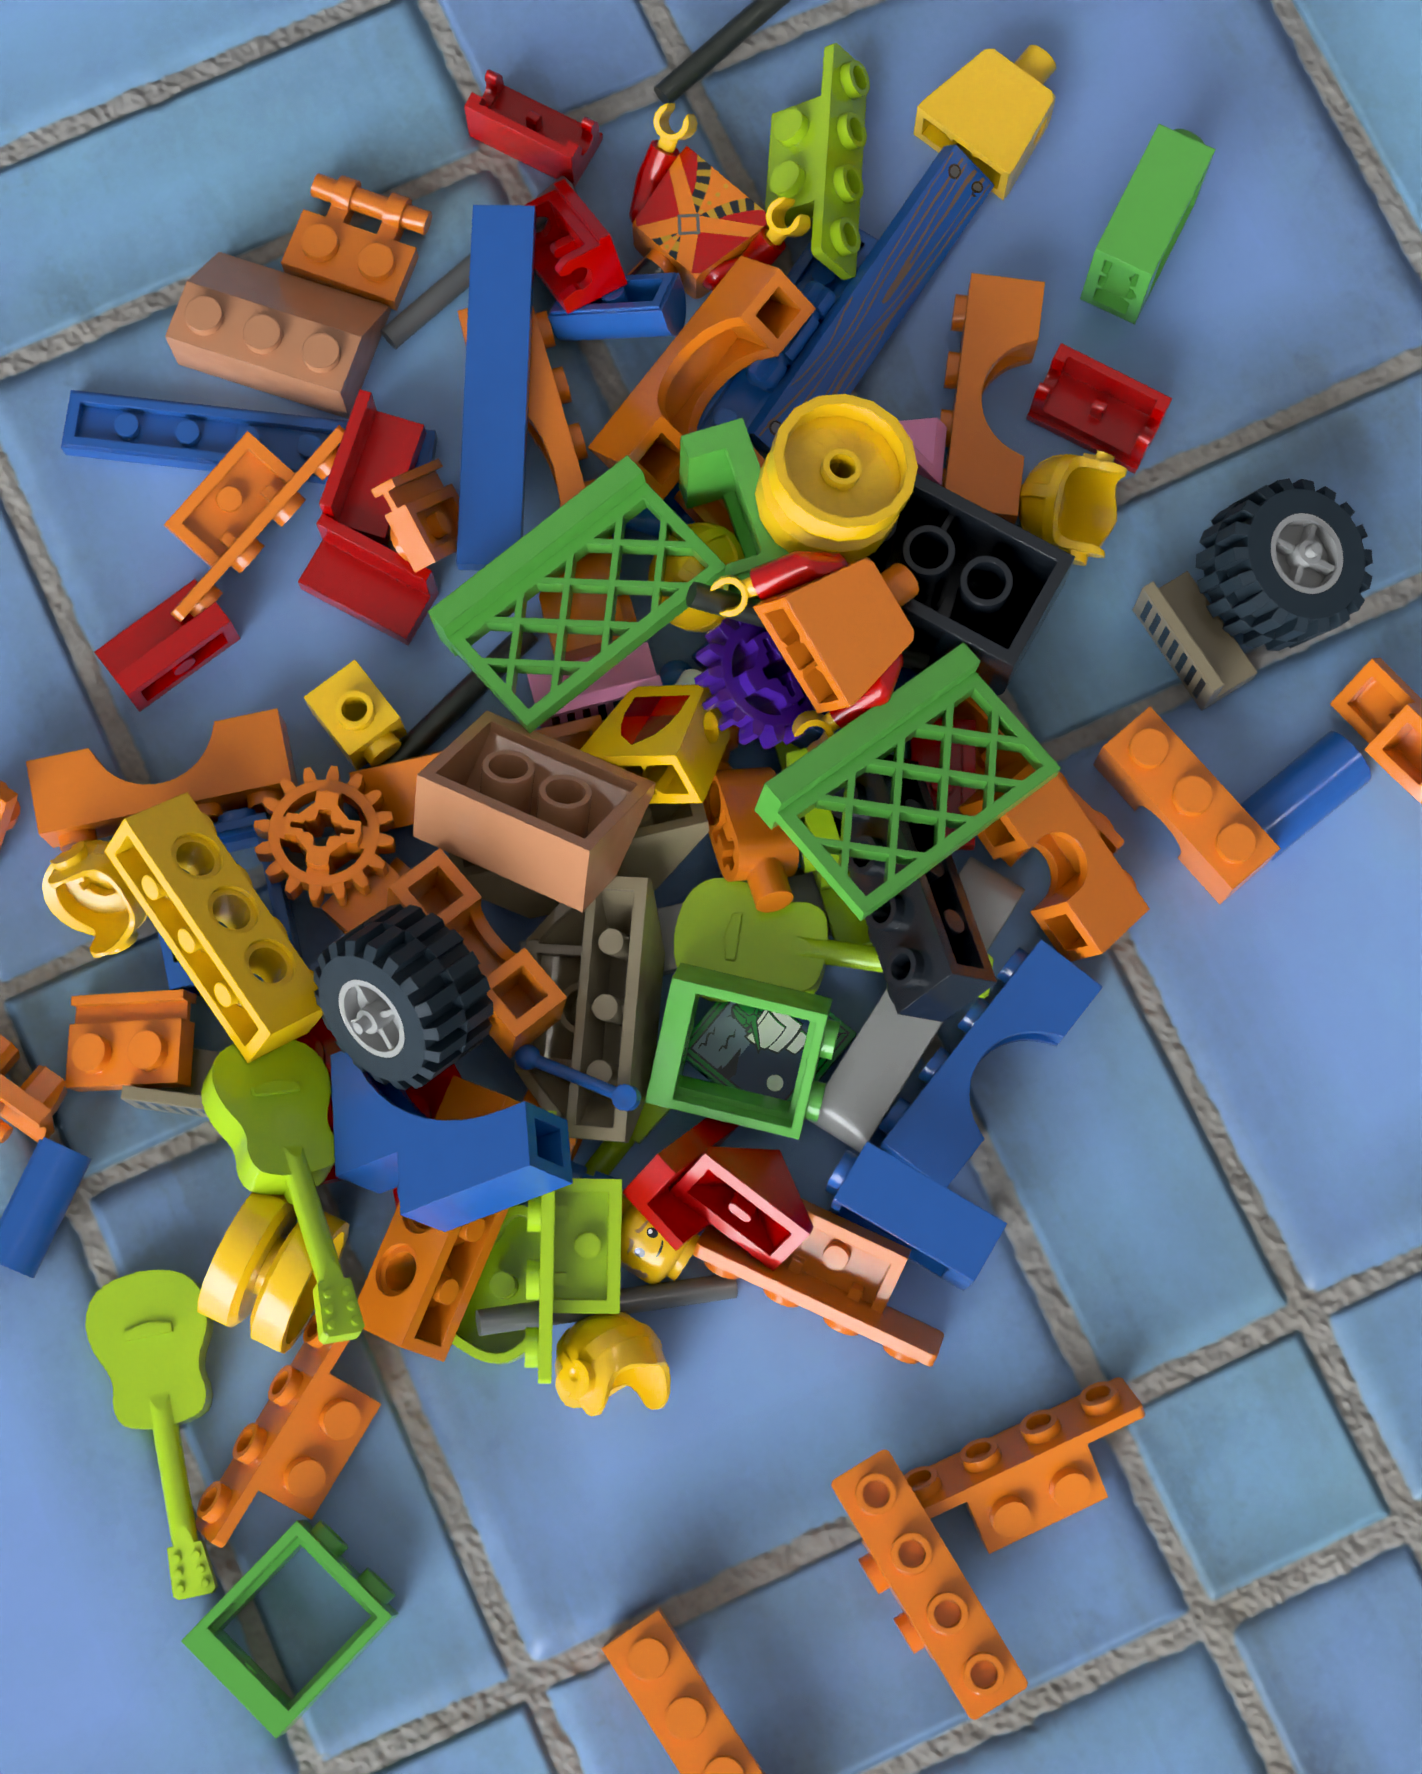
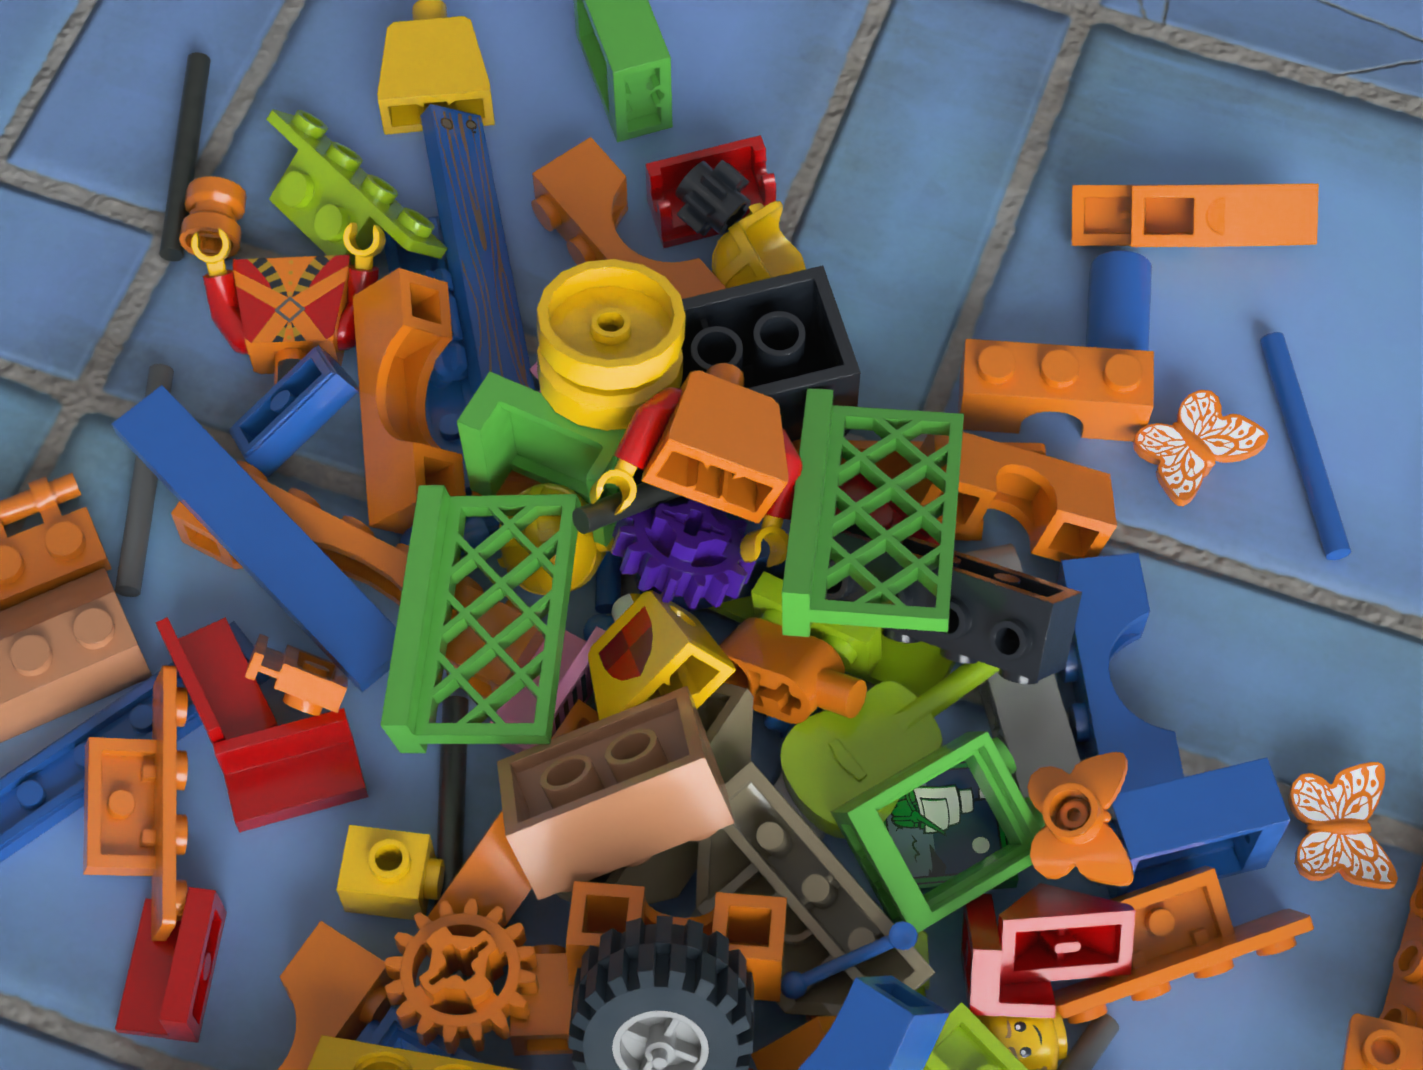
camera: 45 degrees left, 15 degrees down
red hinge [464,69,603,188] -> none
red hinge [524,179,628,314] -> none
dark tan panel [1132,571,1258,711] -> none
black wheel [1196,478,1373,651] -> none
none -> orange wheel [179,176,247,258]
none -> black gear [675,160,751,236]
none -> orange animal [1027,752,1134,886]
none -> orange animal [1133,390,1269,507]
none -> blue bar [1260,332,1351,560]
none -> orange animal [1288,762,1398,889]

